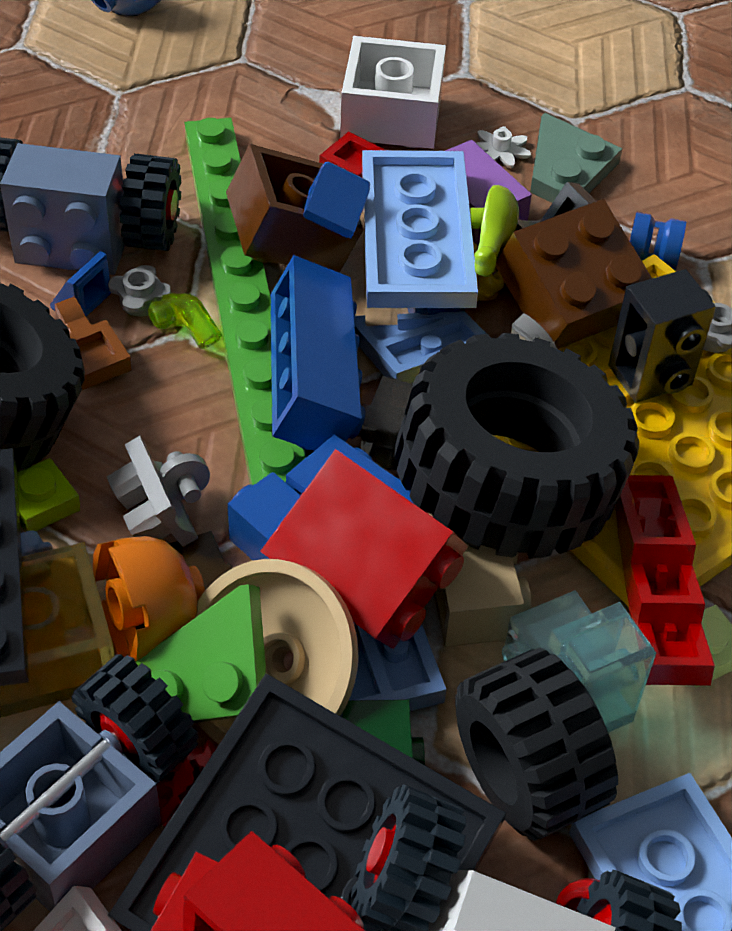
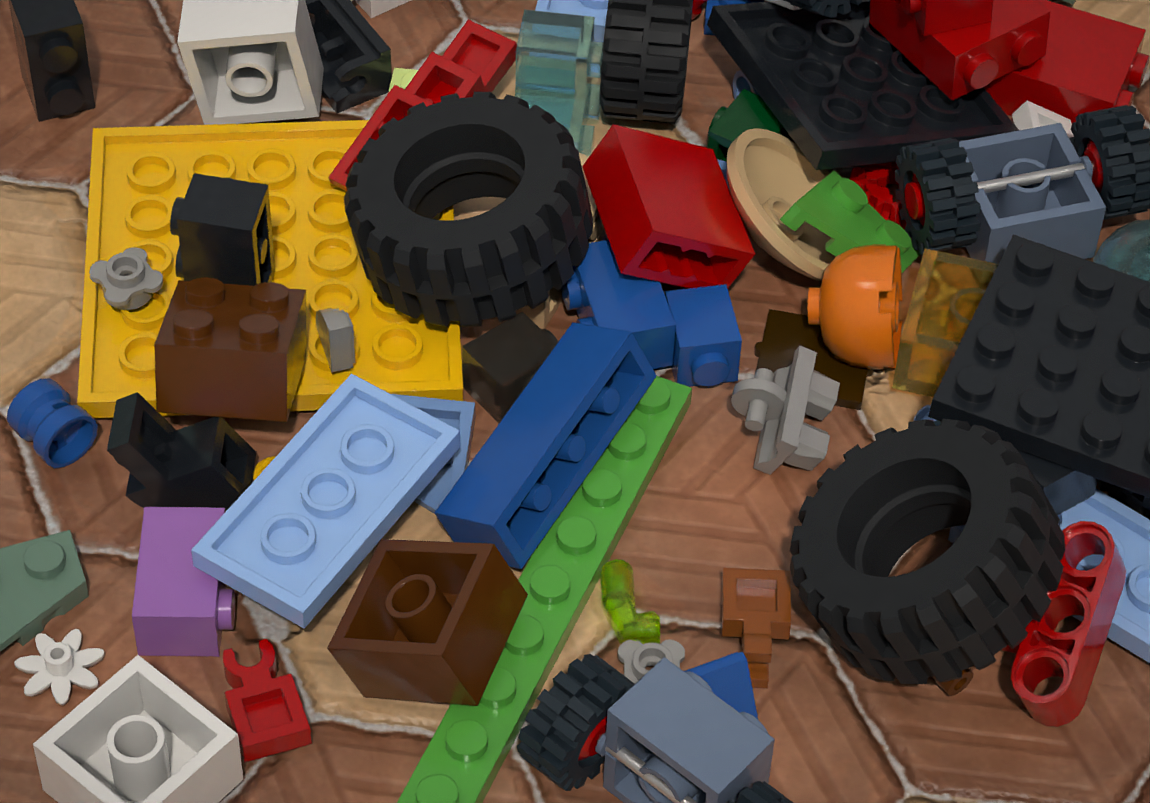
camera: 145 degrees left, 0 degrees up
blue slope [303,162,370,239] -> none
lime piece [470,185,519,277] -> none

